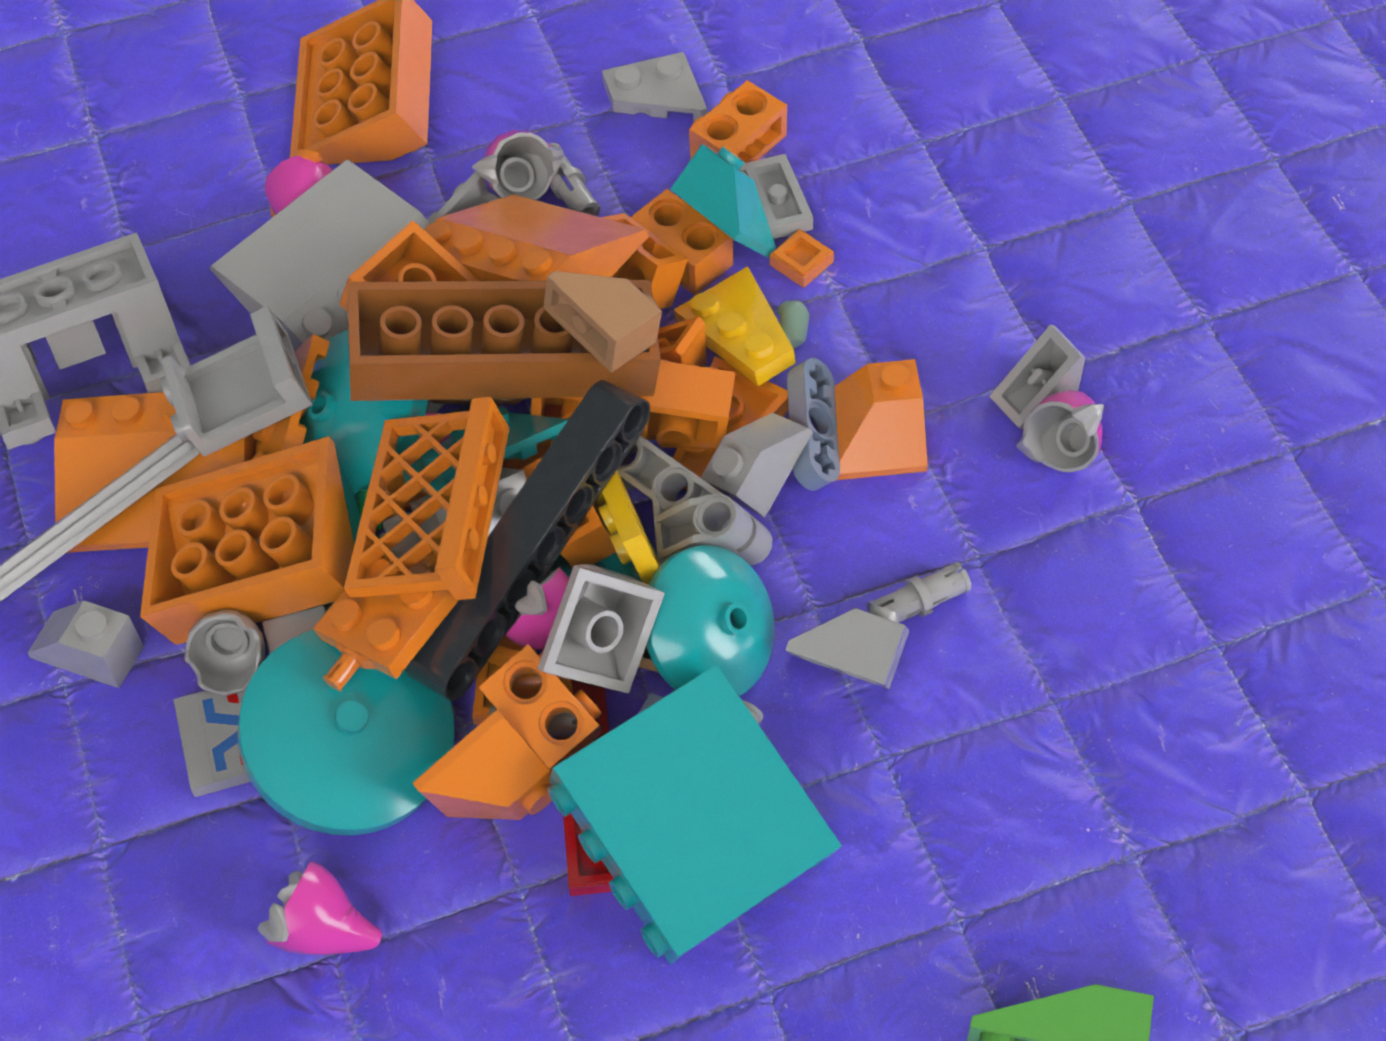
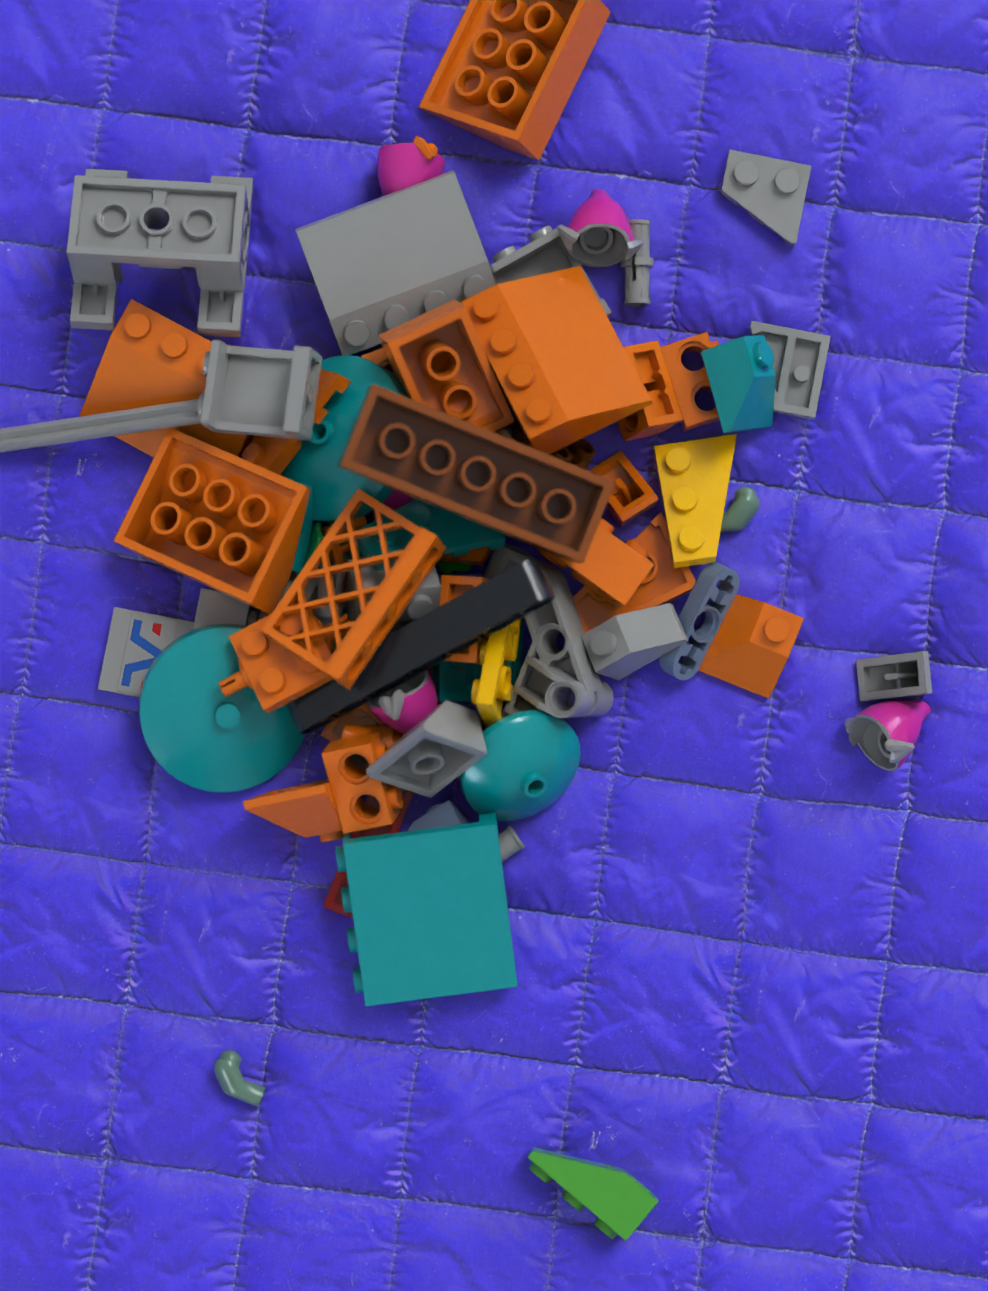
camera: 25 degrees right, 30 degrees up
light grey slope [27,601,144,688] -> none
light grey hair [185,609,266,696] -> none
dark pink hat [257,861,382,955] -> none
medium nougat slope [543,271,662,373] -> none
orange brick [689,80,787,163] -> none
orange tile [770,229,834,288] -> none
light grey slope [785,604,910,689] -> none
light grey pin [866,561,971,623] -> none

